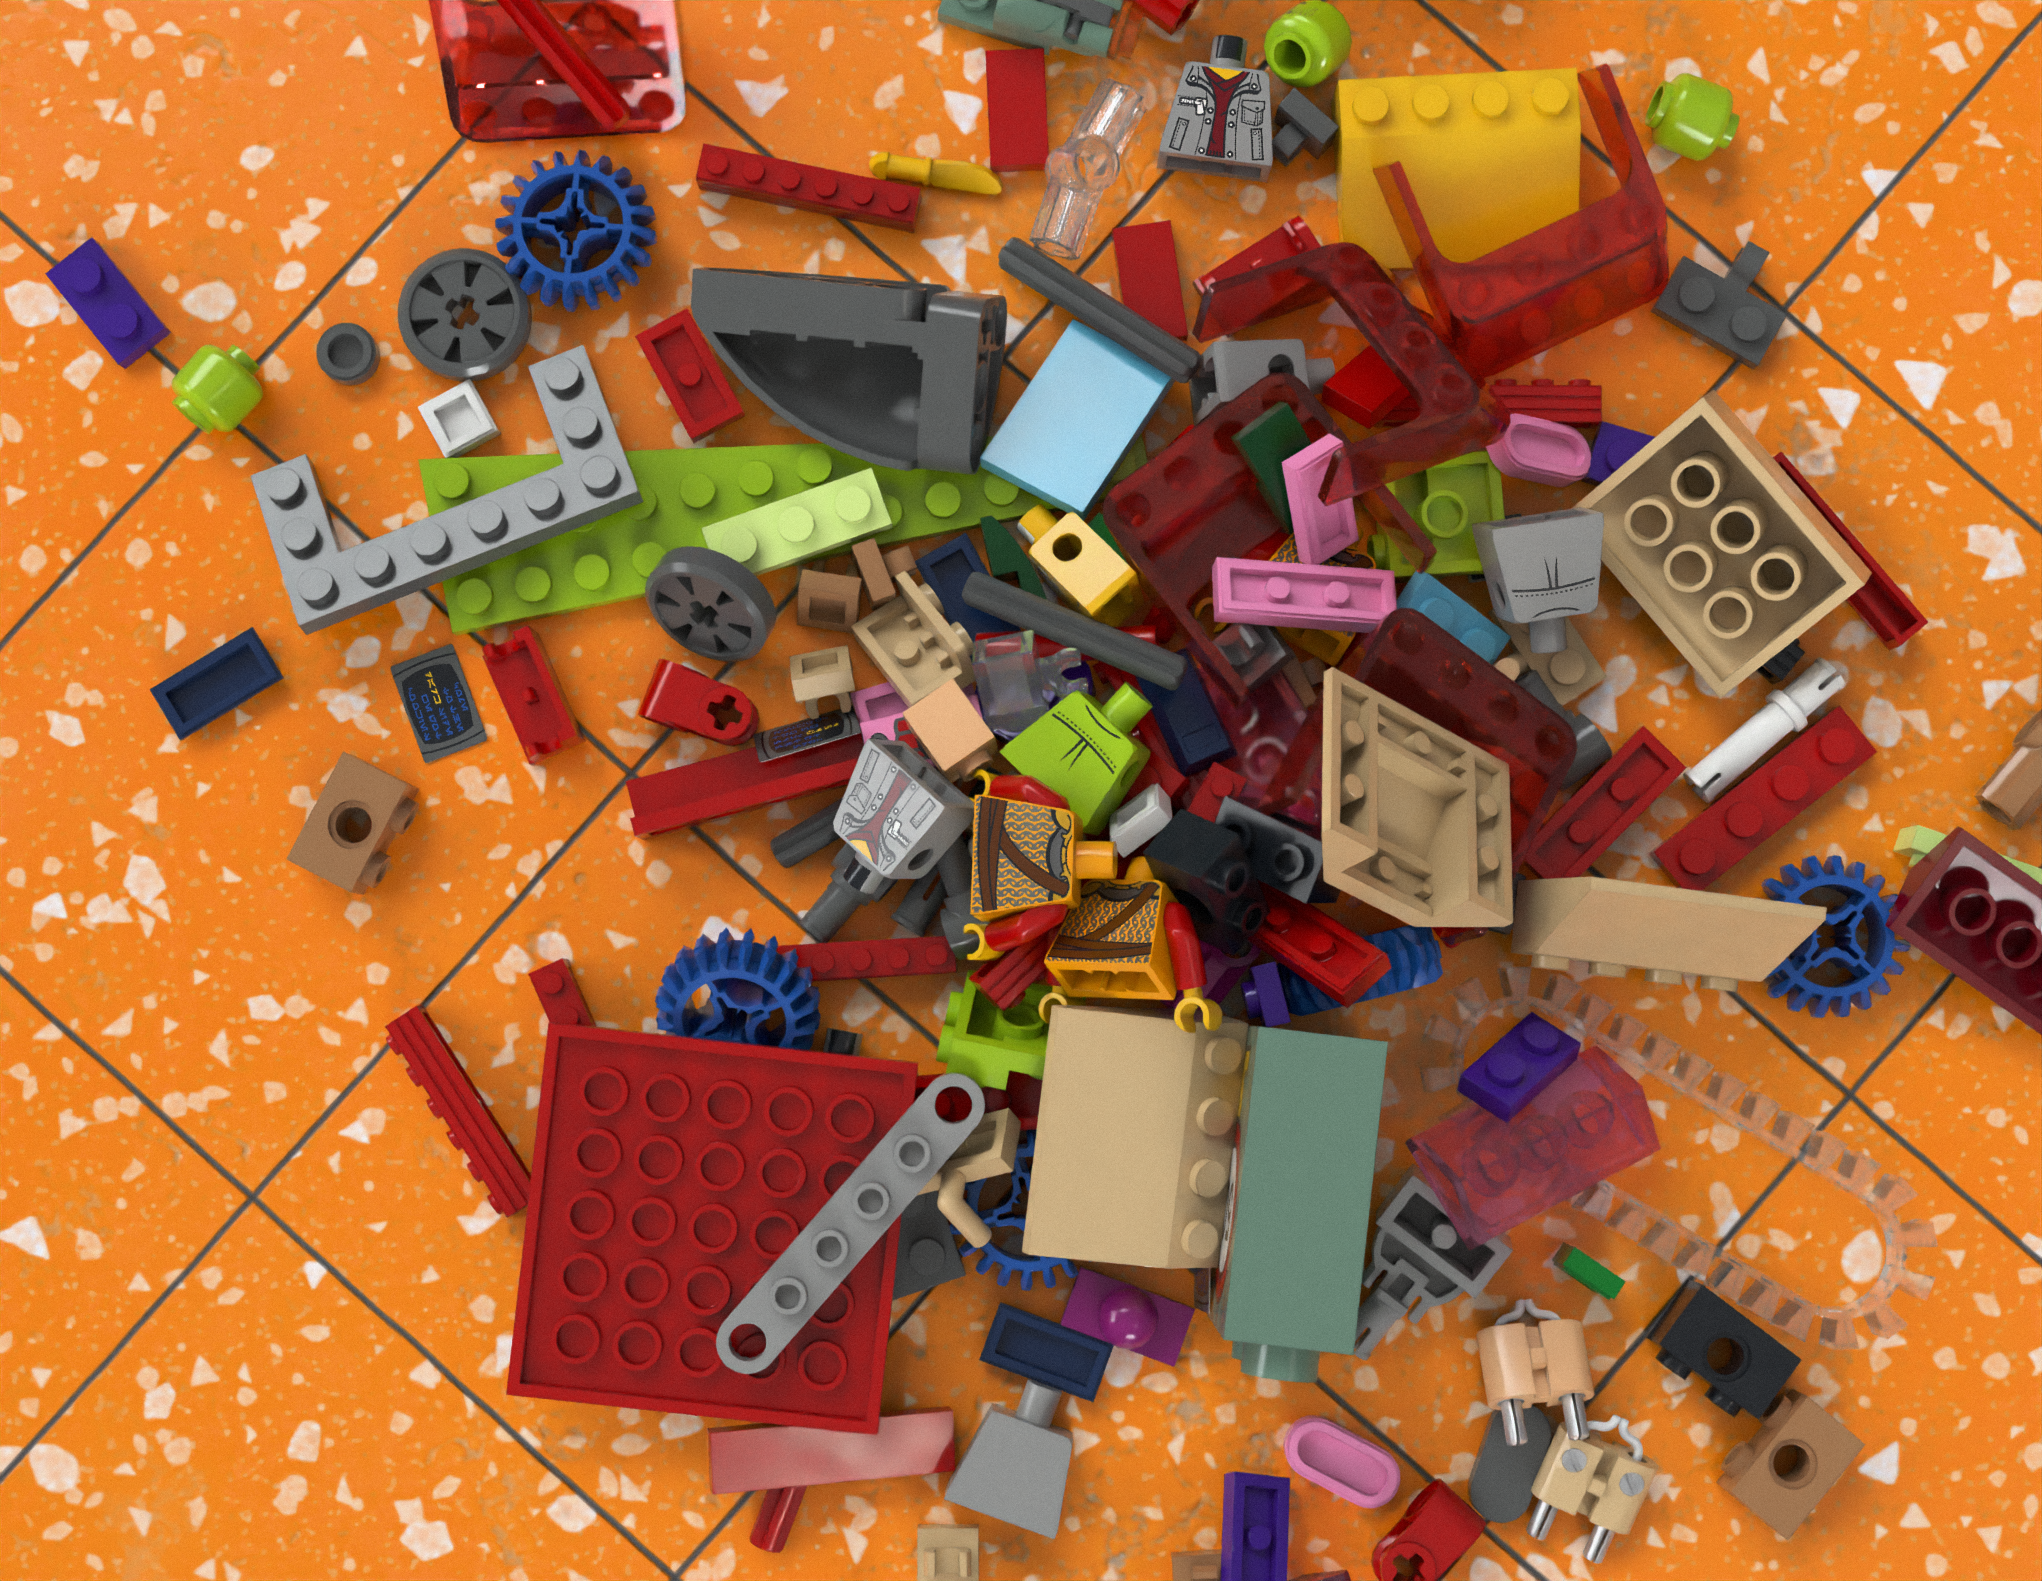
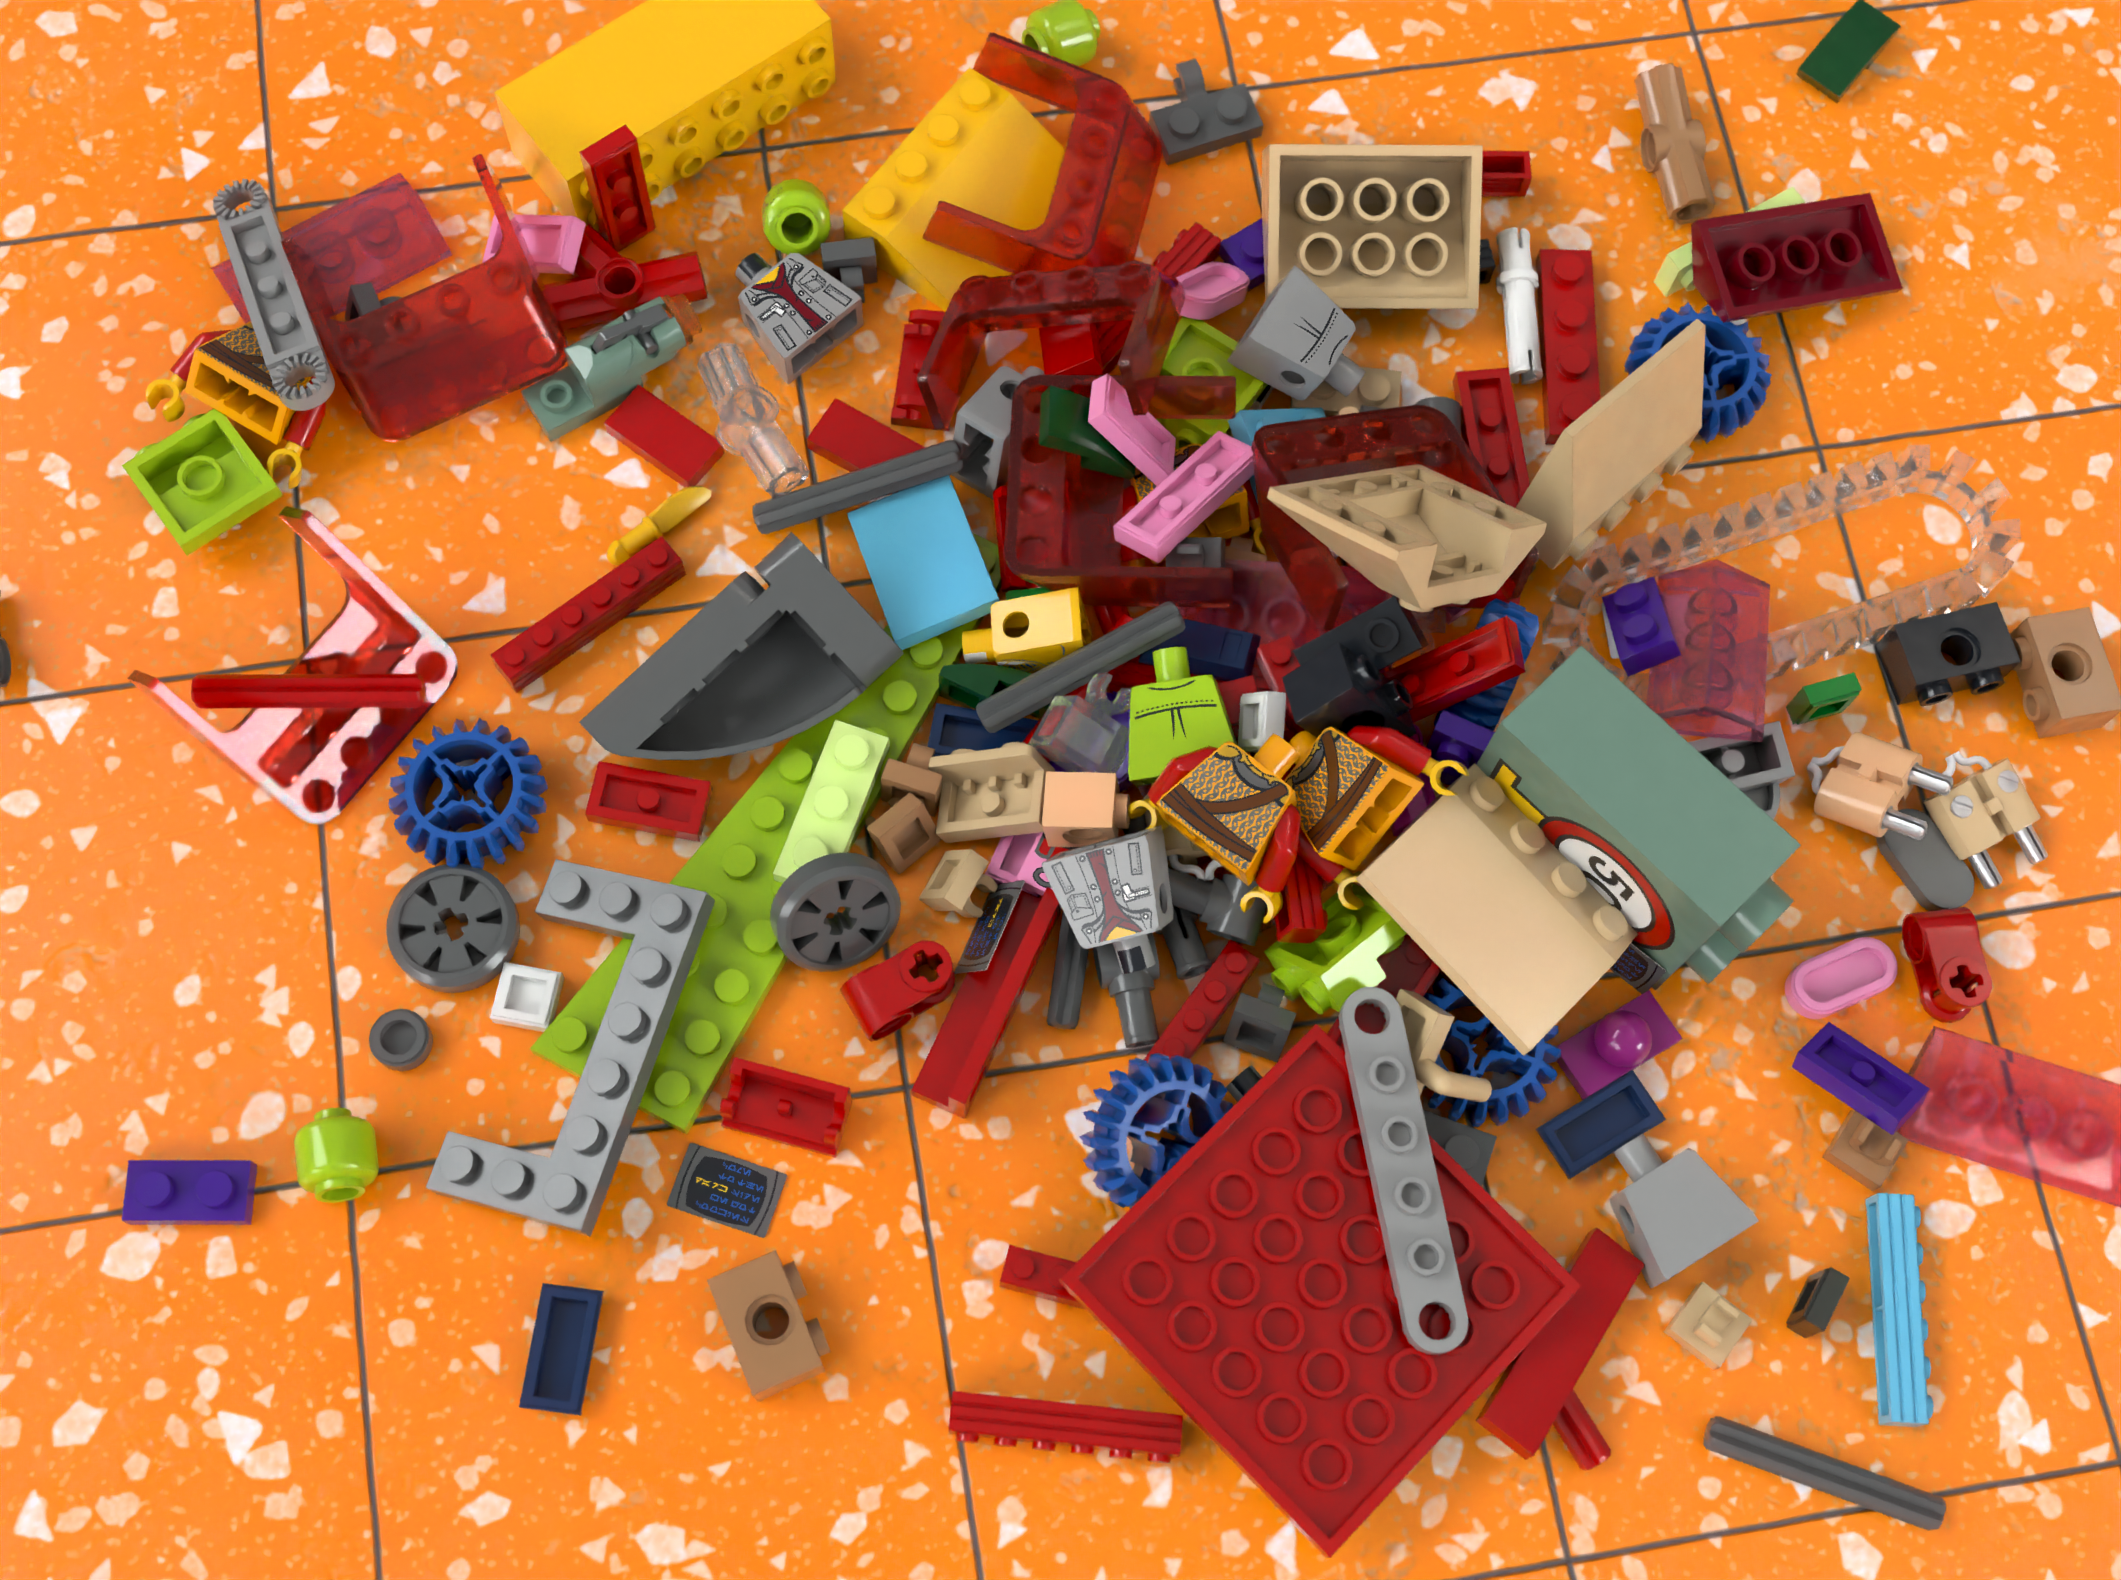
camera: 55 degrees left, 15 degrees down
none -> dark grey tile [1222,982,1296,1063]

